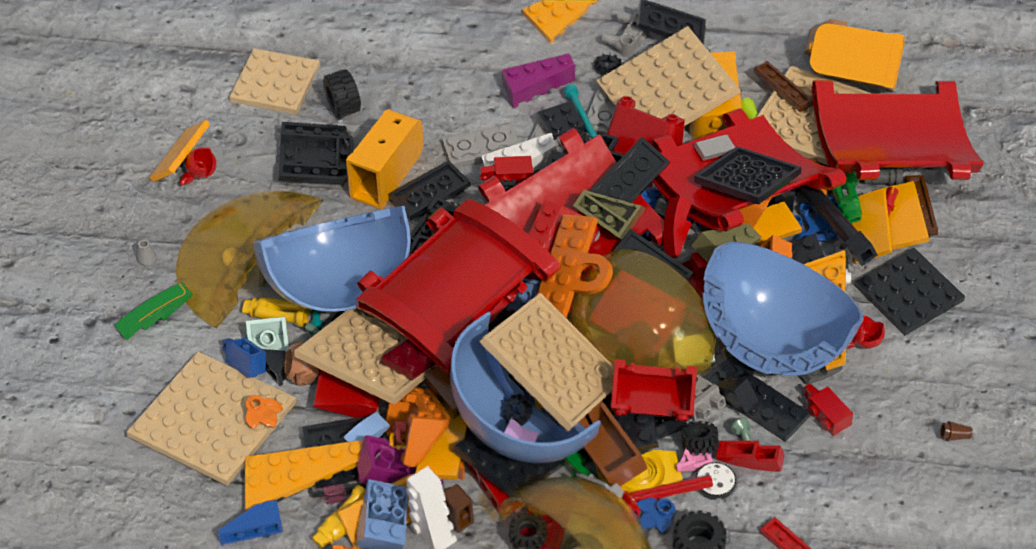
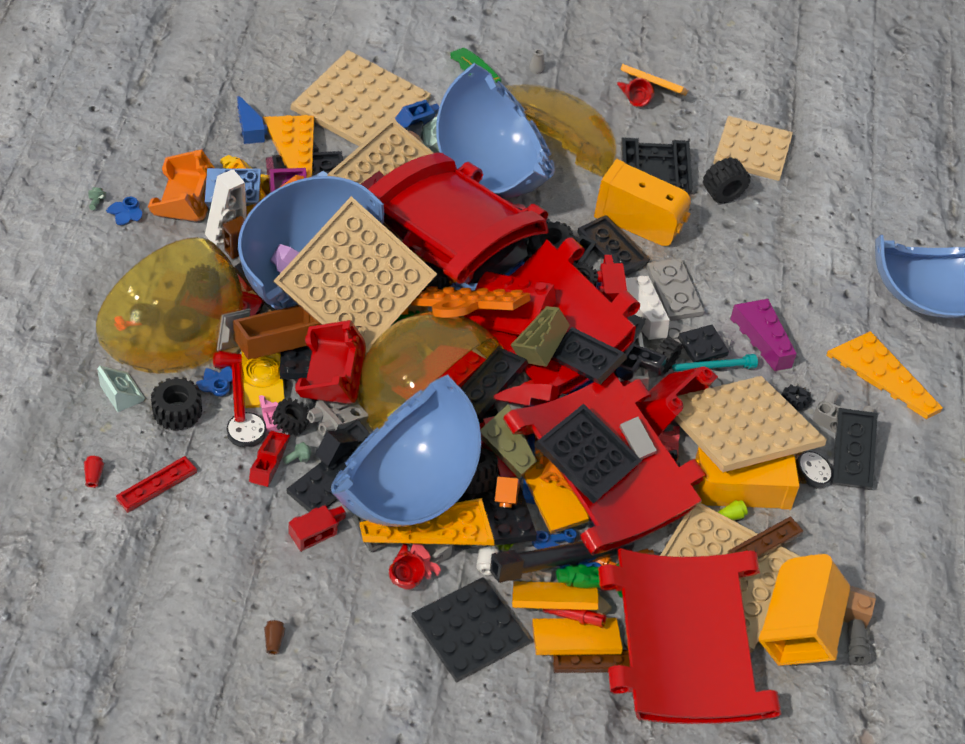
camera: 85 degrees right, 0 degrees up
orange plate [245,395,283,429] -> none

